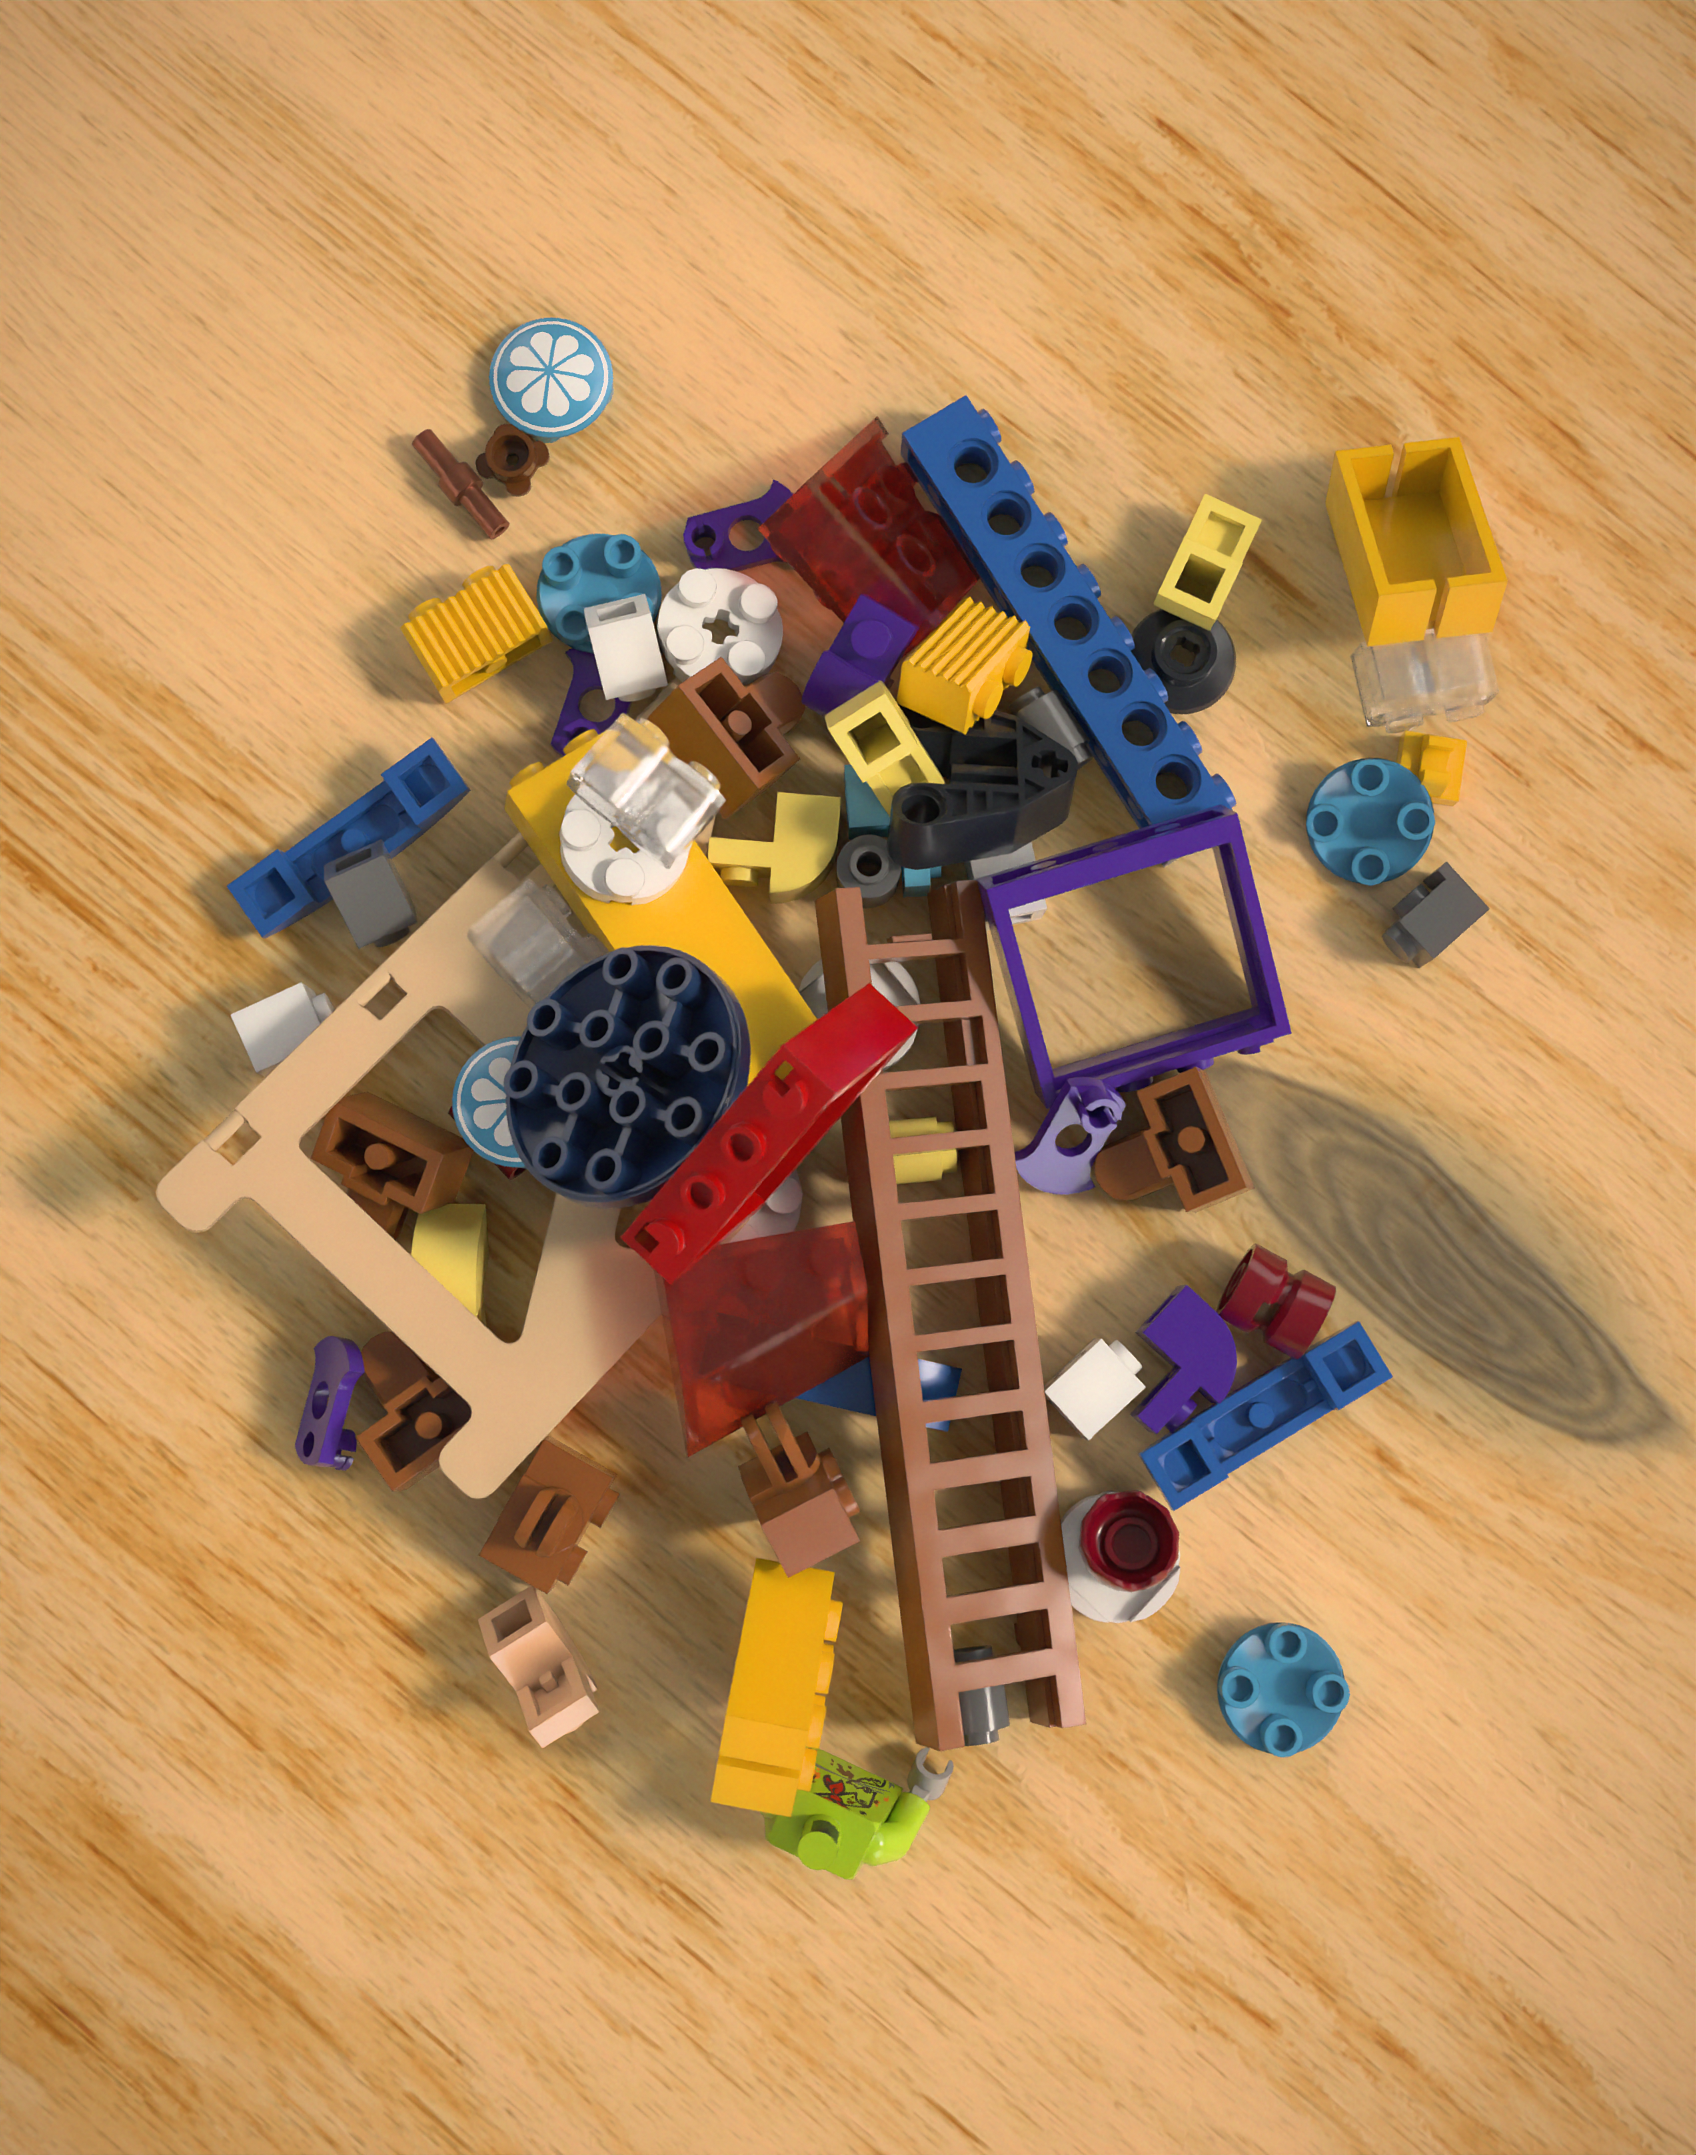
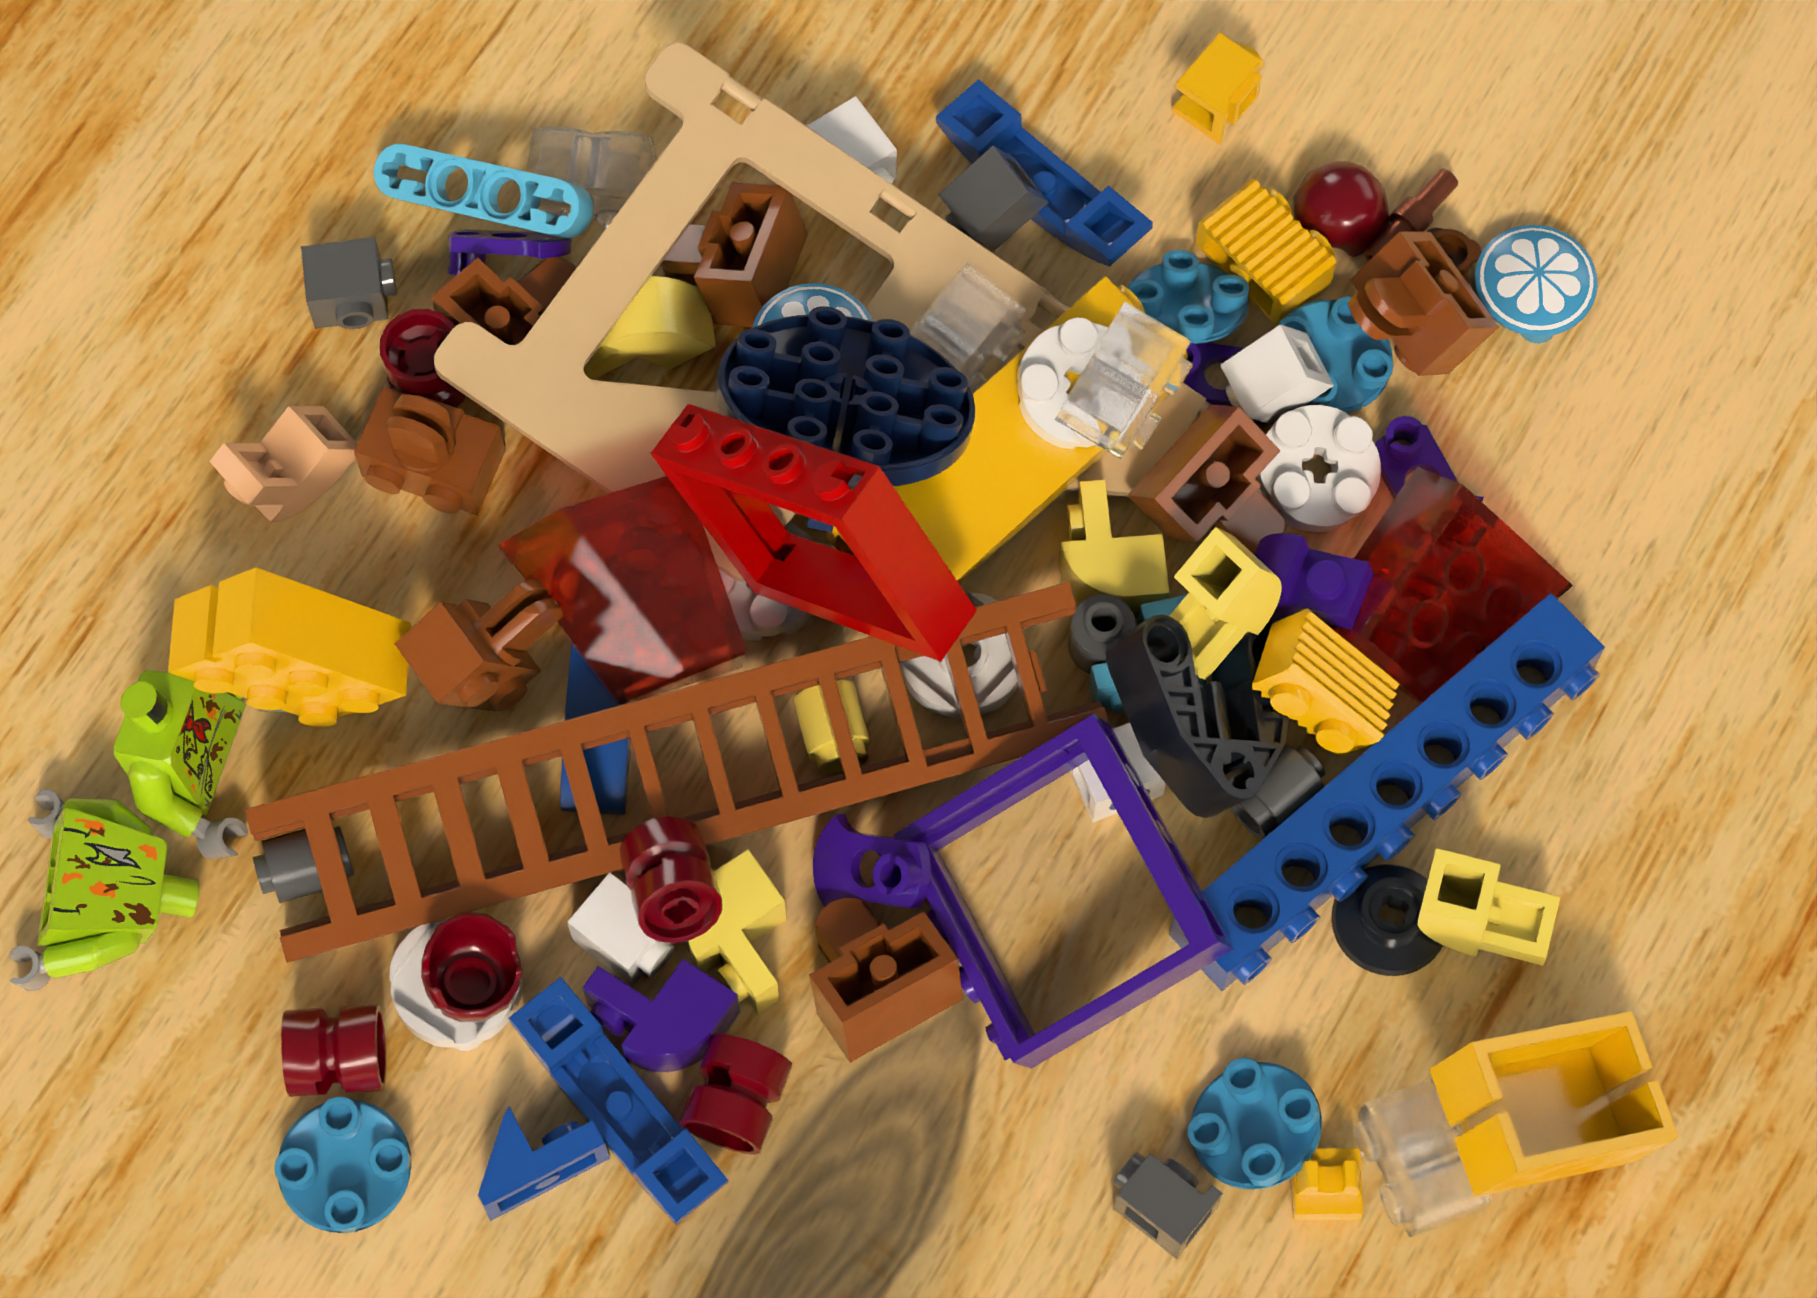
camera: 85 degrees right, 15 degrees down
none -> lime torso [9,789,199,991]
none -> dark red wheel [281,1004,386,1097]
none -> dark grey brick [301,237,397,329]
none -> medium azure beam [374,144,594,238]
none -> dark red wheel [380,309,466,408]
none -> blue slope [478,1107,610,1221]
none -> clear brick [527,127,657,228]
none -> dark red wheel [620,816,723,943]
none -> light yellow brick [688,849,787,1015]
none -> dark azure dish [1128,250,1249,343]
none -> yellow window [1172,32,1263,144]
none -> dark red hair [1293,161,1390,257]
none -> dark orange brick [1348,232,1499,376]

